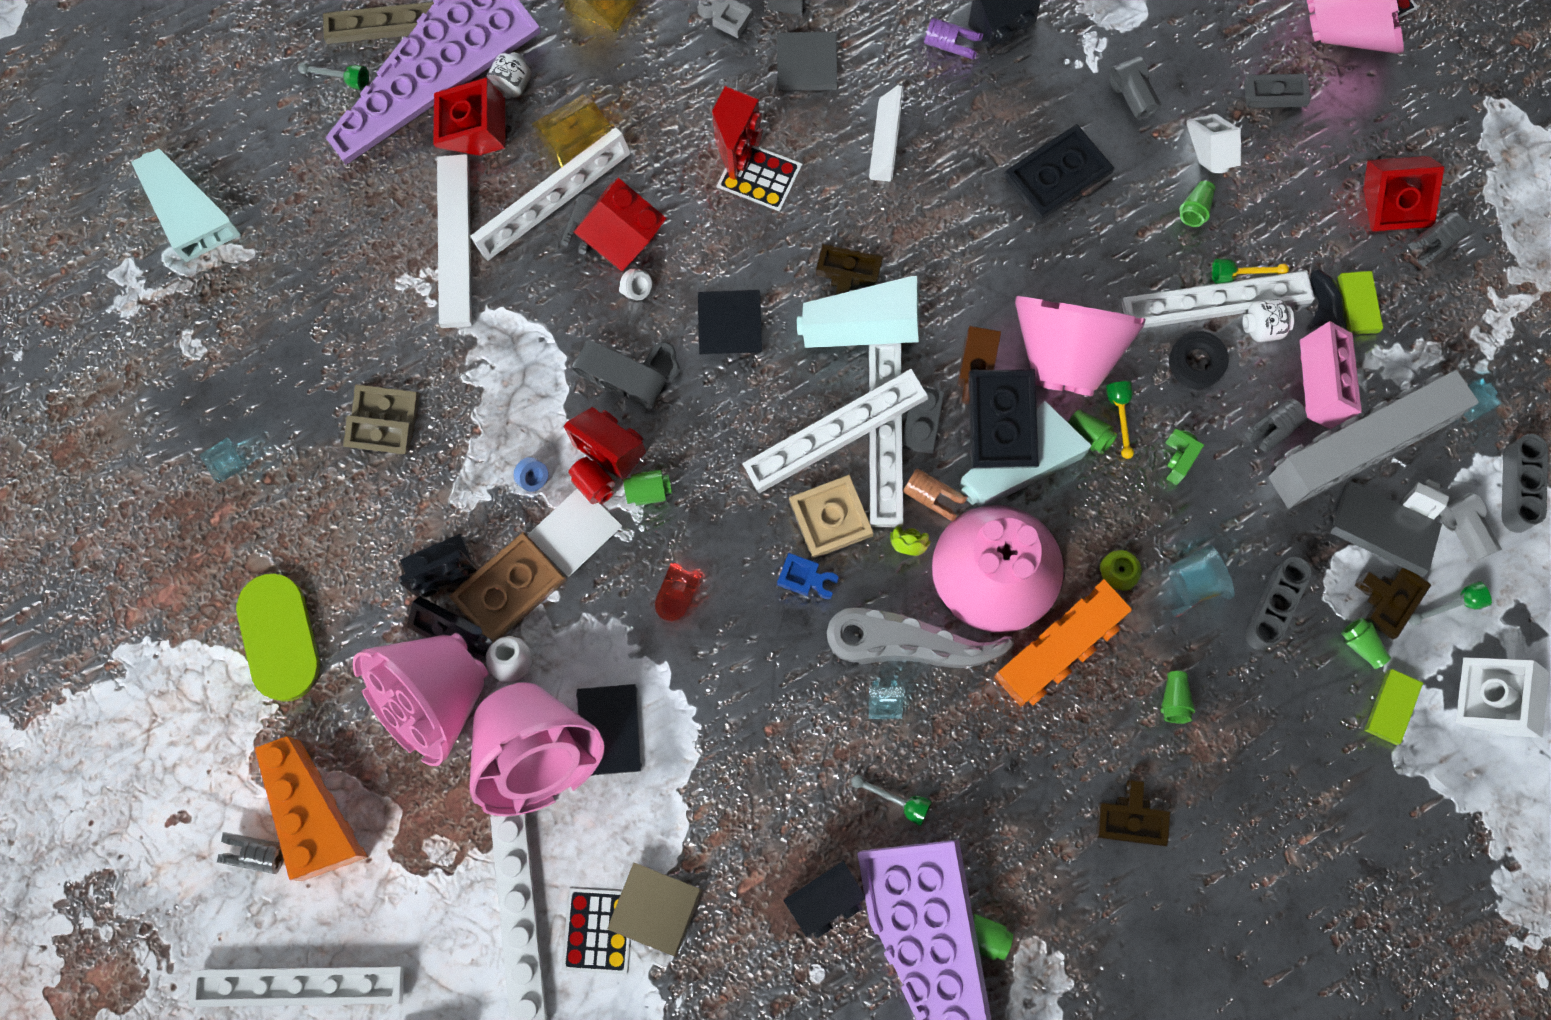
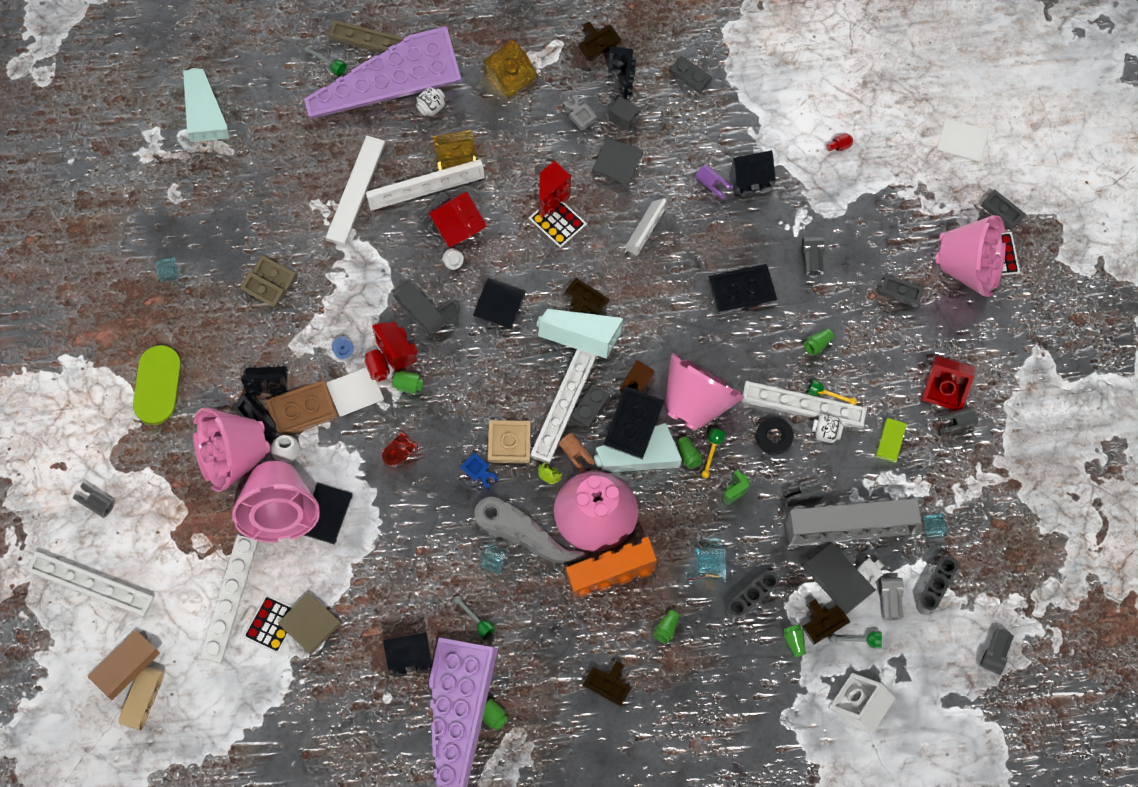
camera: 15 degrees right, 5 degrees down
orange wedge [254,736,368,881] -> none
red slope [433,78,505,156] -> none
white plate [742,369,928,493] -> none
lime plate [1100,550,1142,591] -> none
white slope [1187,114,1241,173] -> none
bright pink brick [1300,321,1362,429] -> none
black piece [1307,268,1345,330] -> none
lime tile [1364,668,1423,745] -> none

